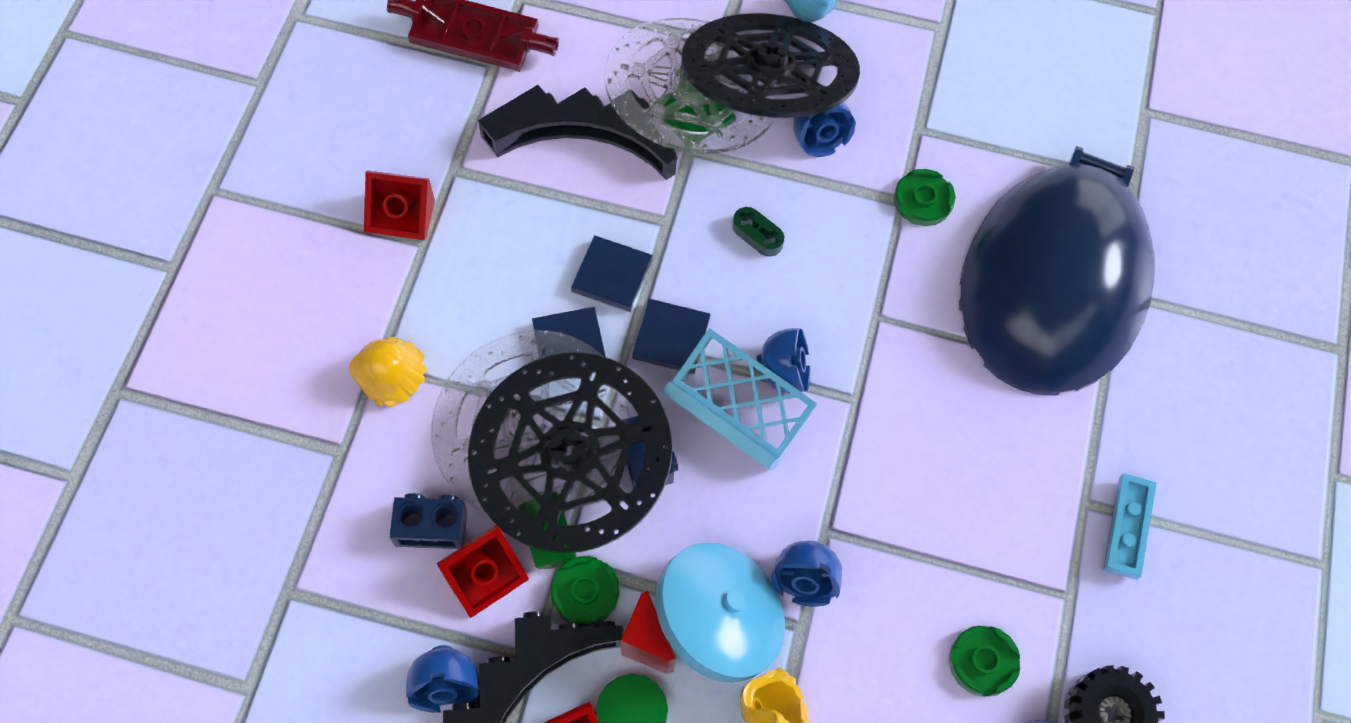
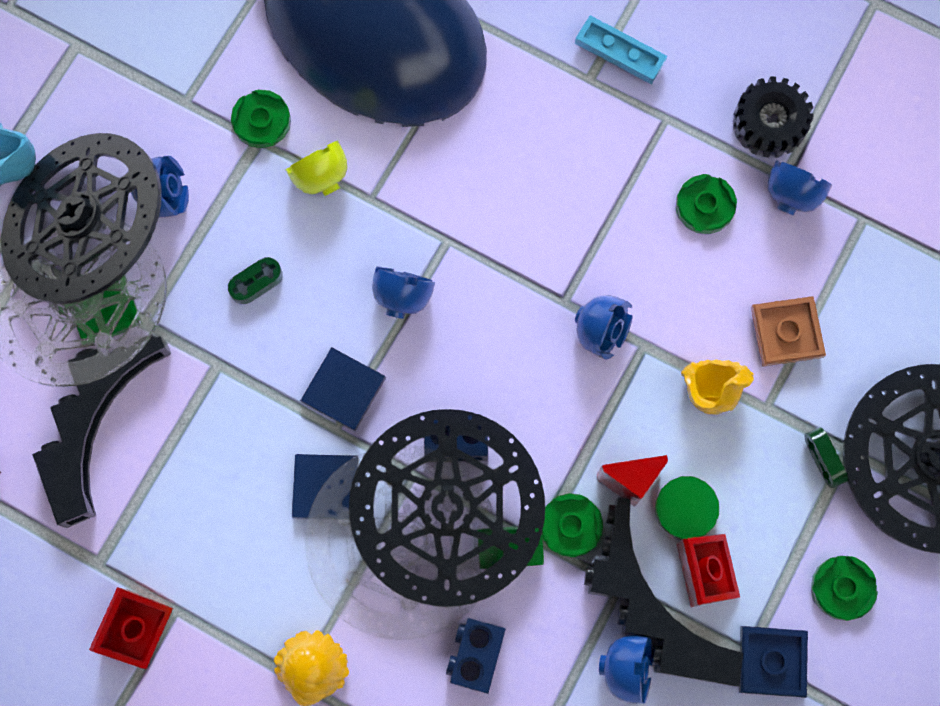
camera: 70 degrees left, 10 degrees up
red slope [436,524,529,618] -> none
dark blue tile [571,235,653,312] -> none
medium azure dish [655,543,785,683] -> none
medium azure fence [662,328,818,470] -> none
none -> neon yellow cylinder [285,140,348,196]

